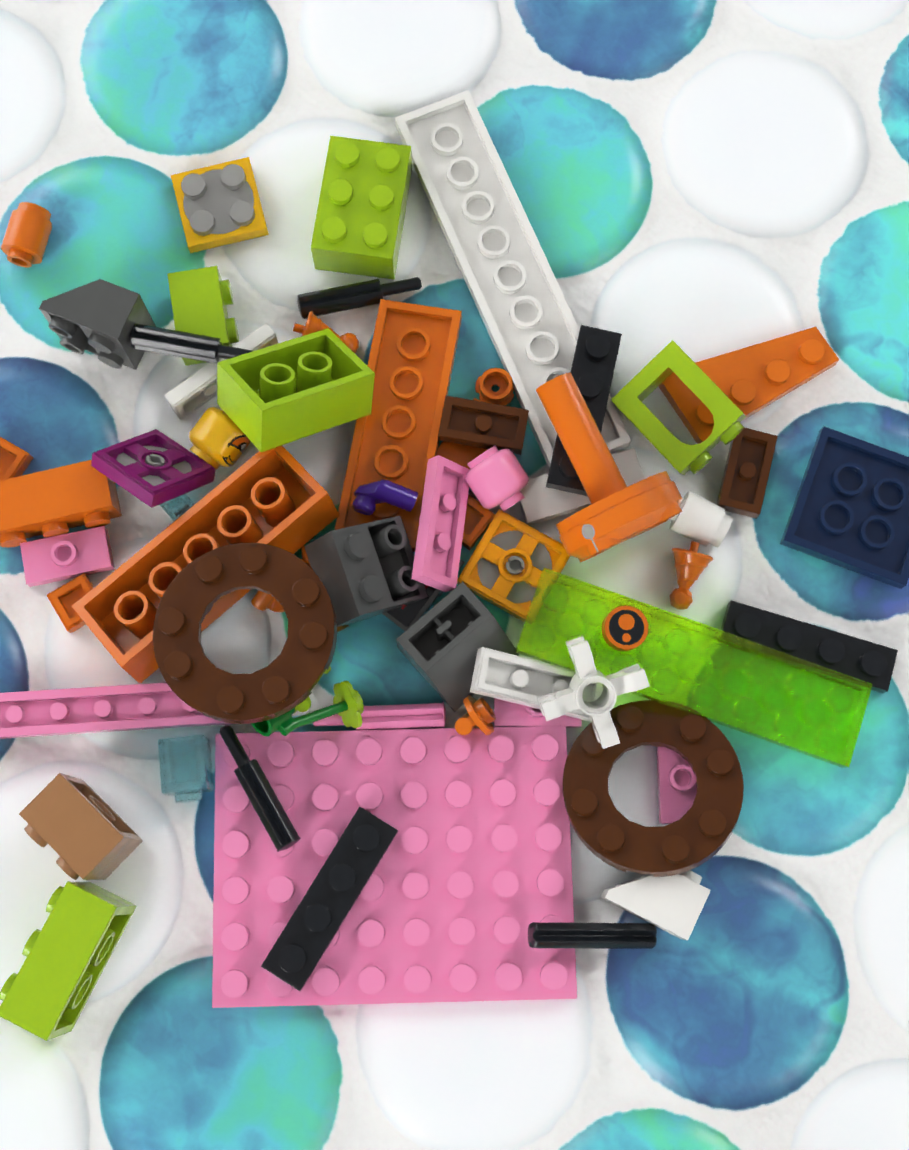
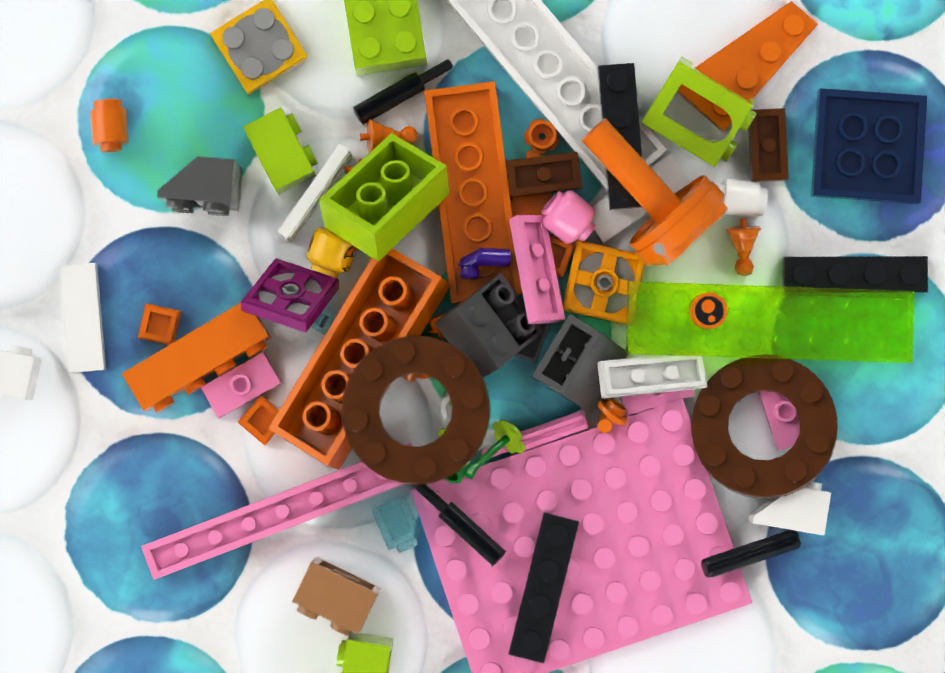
camera: 15 degrees left, 10 degrees up
black axle [131,323,253,363] -> none
white pin [537,636,650,749] -> none

